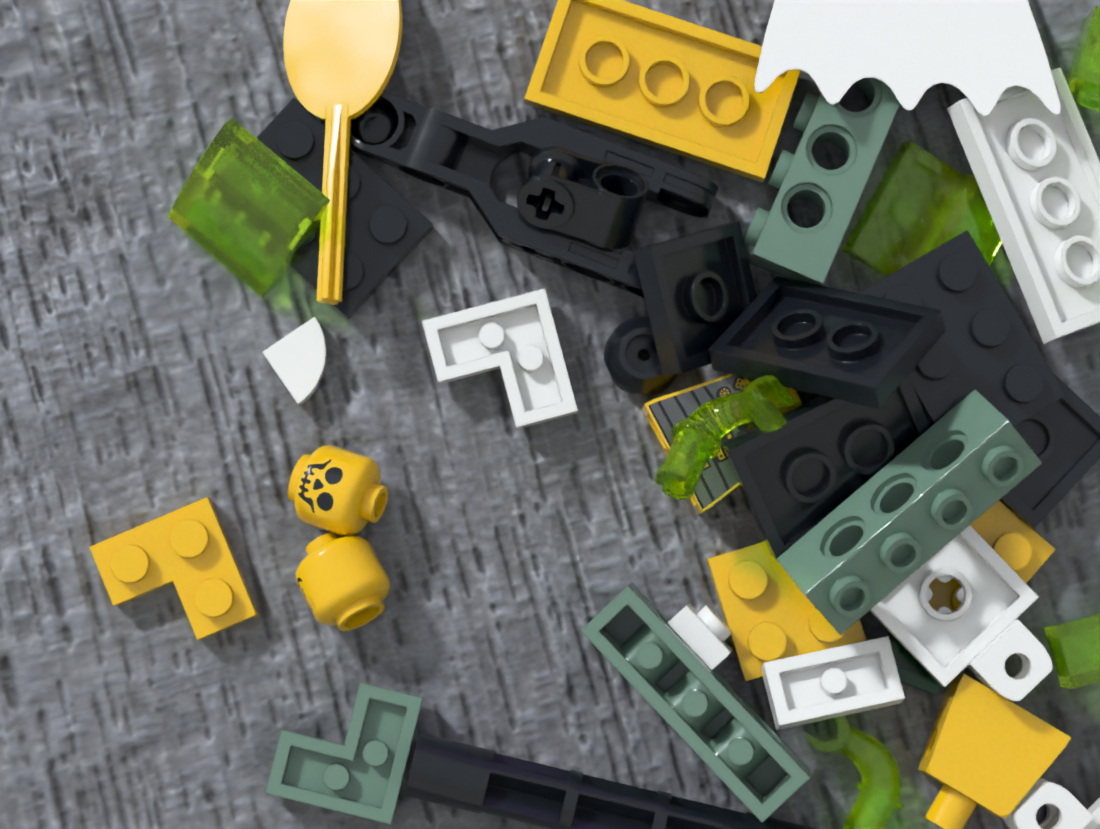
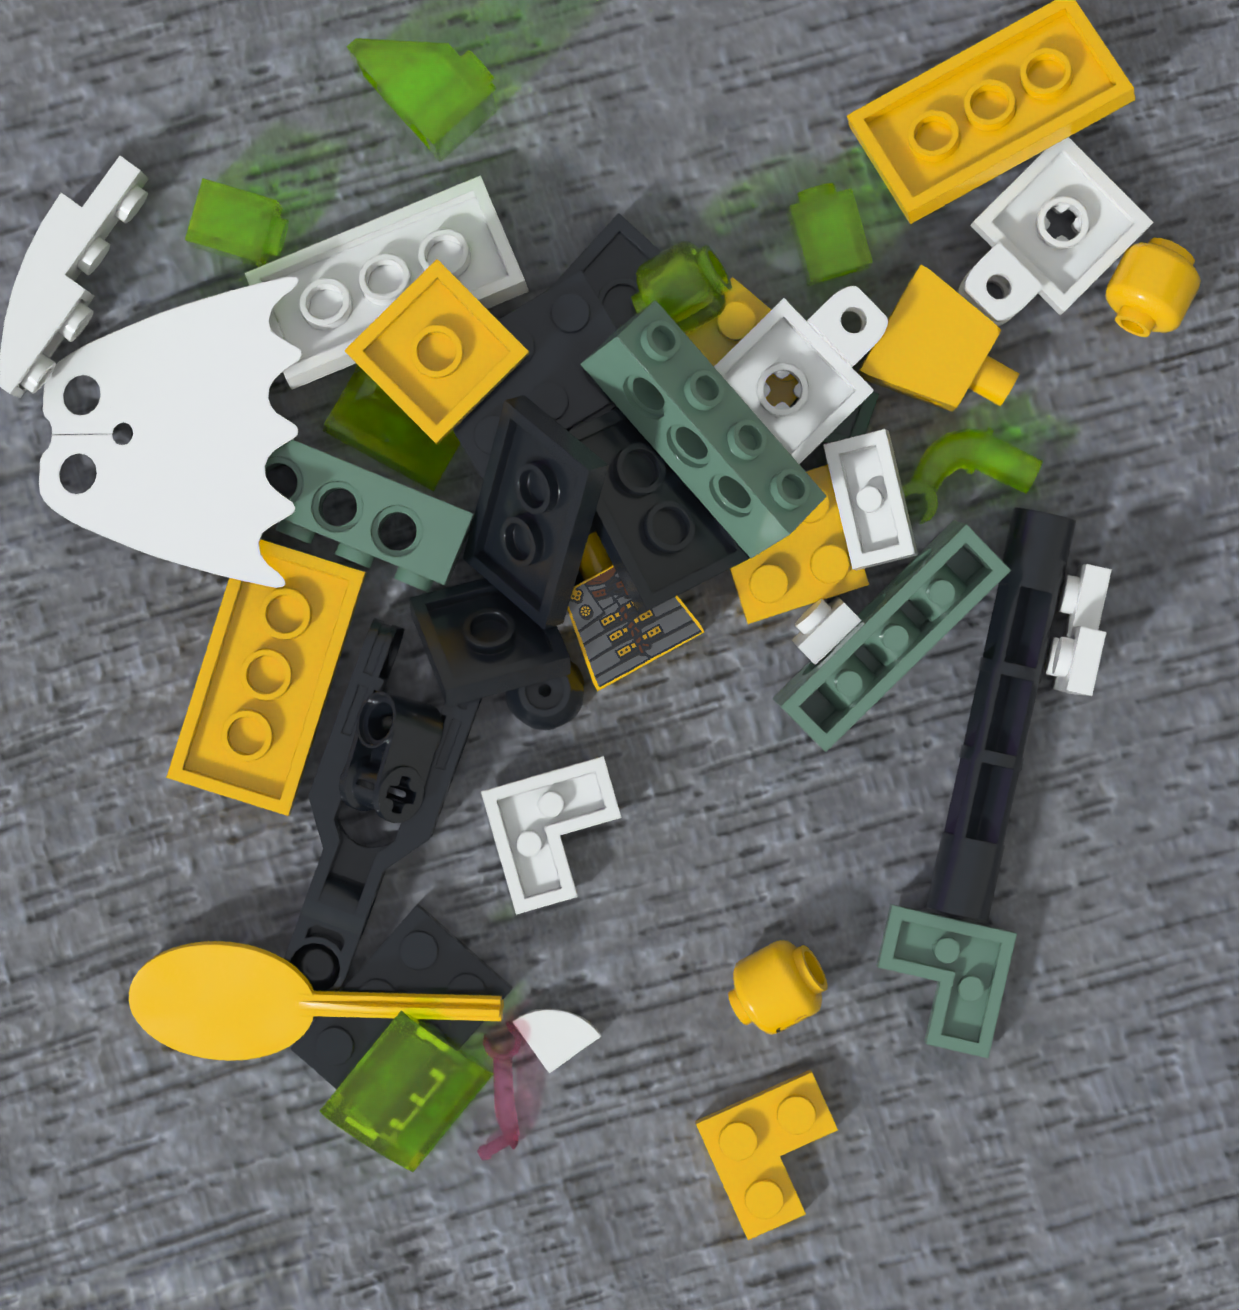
camera: 85 degrees left, 5 degrees up
yellow head [288,445,388,537] -> none
clear neon green piece [654,375,796,500] -> none
none -> yellow plate [344,259,530,445]
none -> clear pink piece [477,1021,522,1161]
none -> clear neon green head [631,240,732,334]

